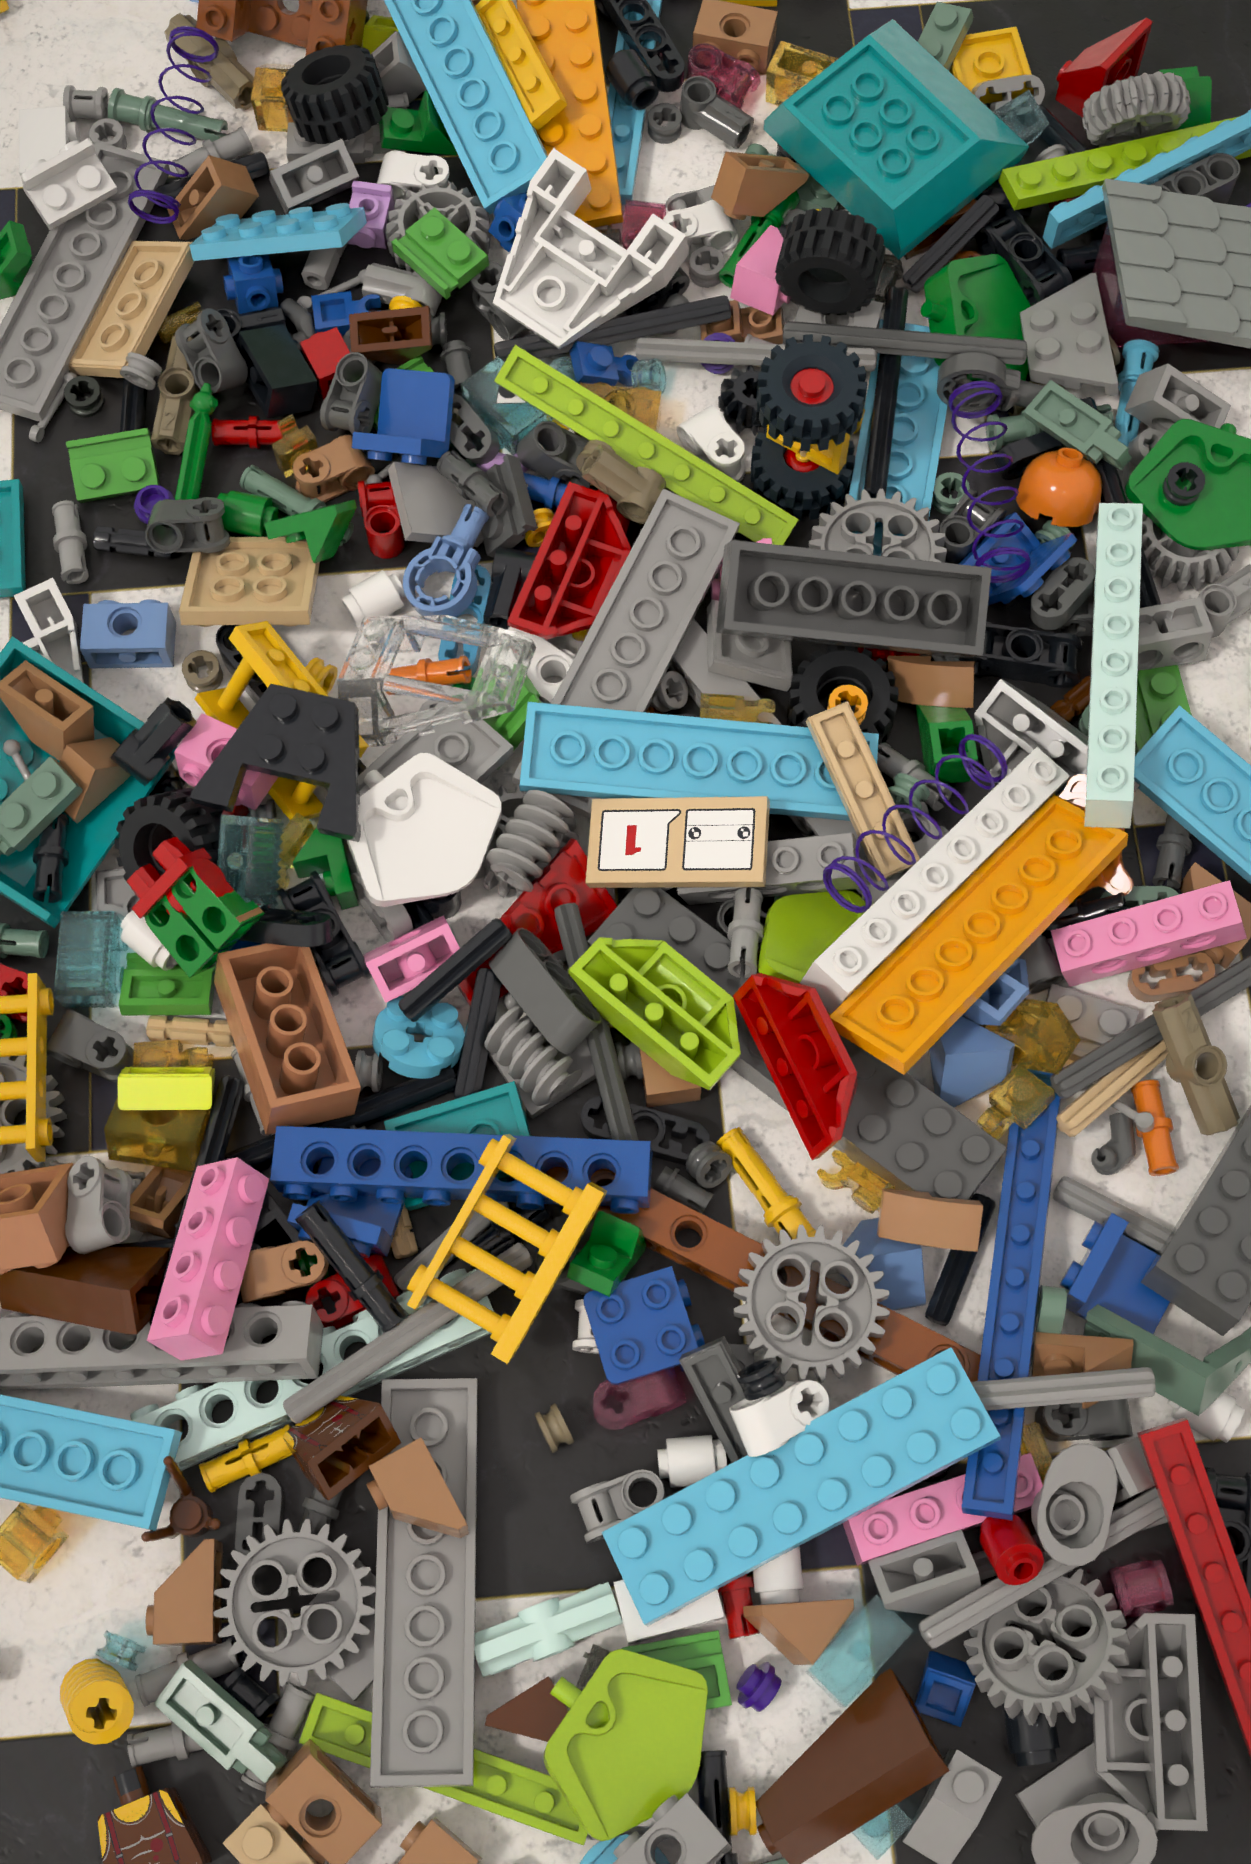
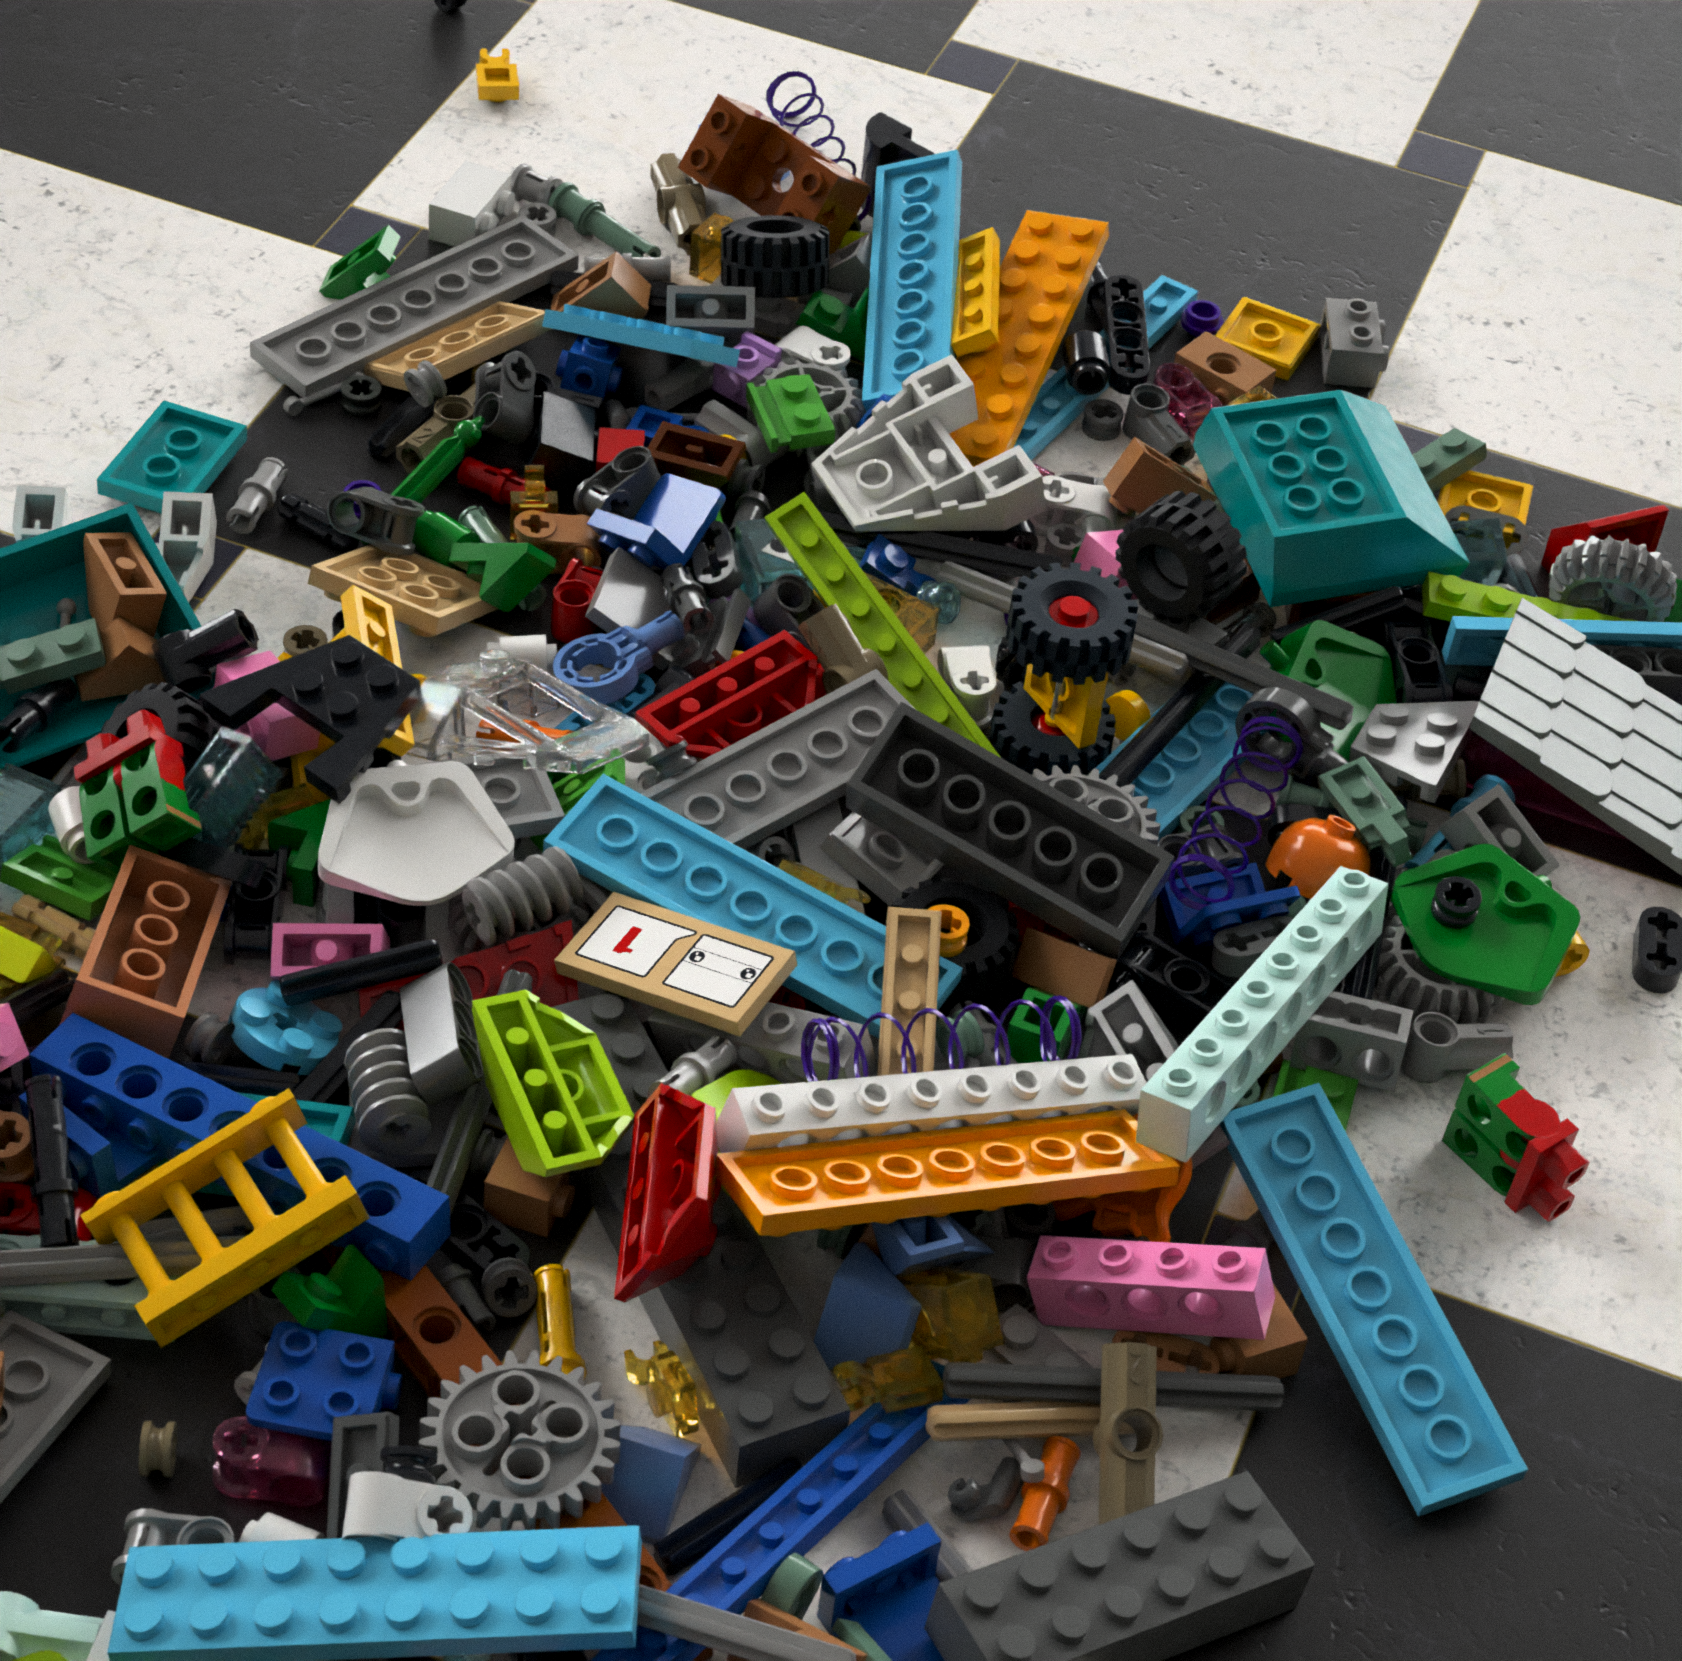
camera: 20 degrees right, 25 degrees down
white bracket [21,138,117,230] -> none
bright green plate [66,428,160,503] -> none
medium blue brick [80,599,176,669] -> none
dark purple piece [127,26,219,224] -> none
medium nougat slope [877,1189,983,1252] -> none
none -> dark grey bush [645,739,697,783]

